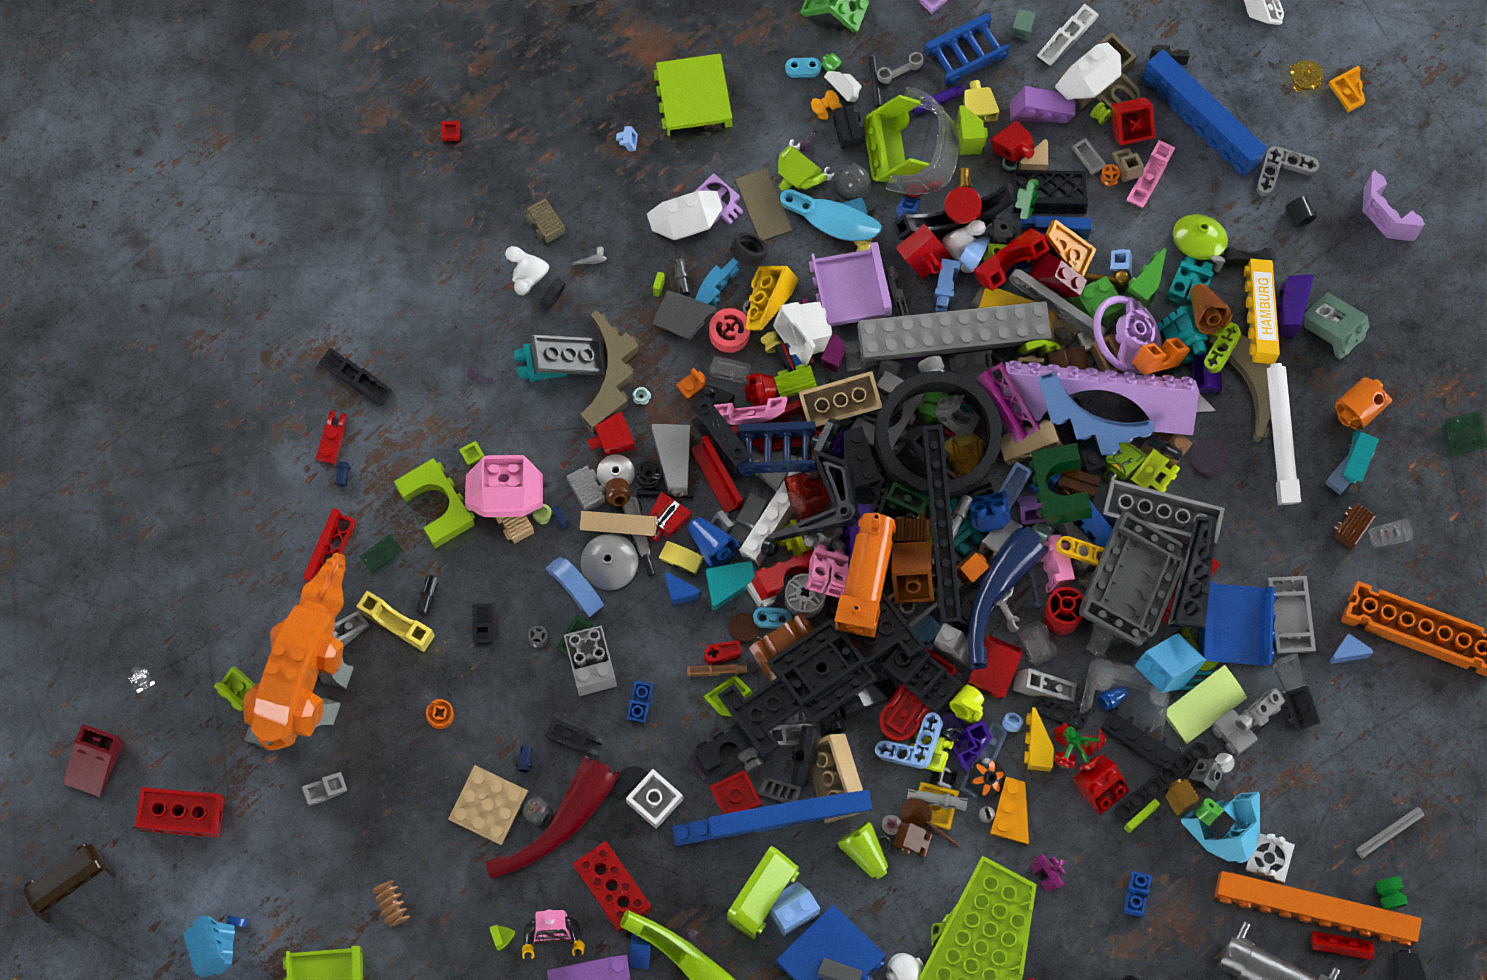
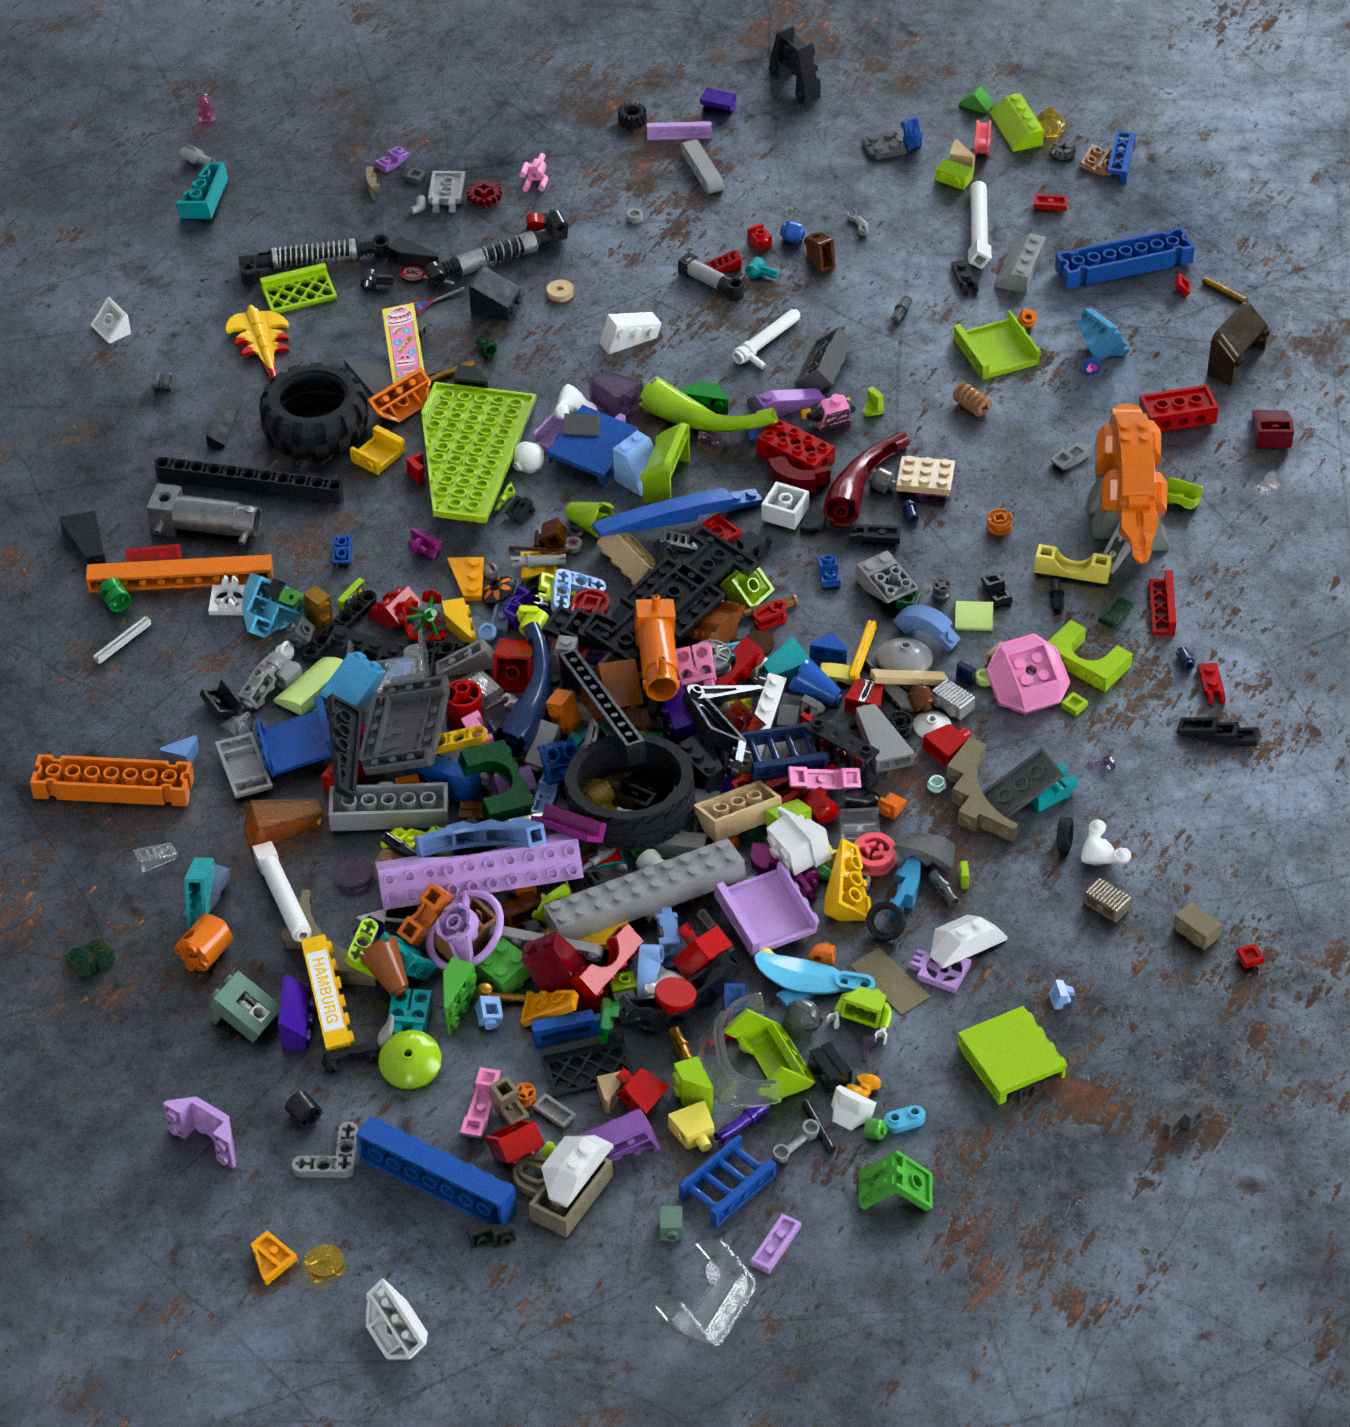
camera: 165 degrees right, 25 degrees down
light grey bar [572,247,607,265] -> none
white slope [1037,3,1099,67] -> none
reddish brown brick [1333,503,1376,550] -> none
none -> clear orange slope [243,798,325,856]
none -> black bracket [505,495,536,523]
none -> dark red arch [768,455,831,493]
none -> orange piece [808,942,836,966]
none -> yellow axle [848,620,877,682]
none -> yellowish green slope [955,601,993,631]
none -> dark tan brick [1173,902,1222,950]

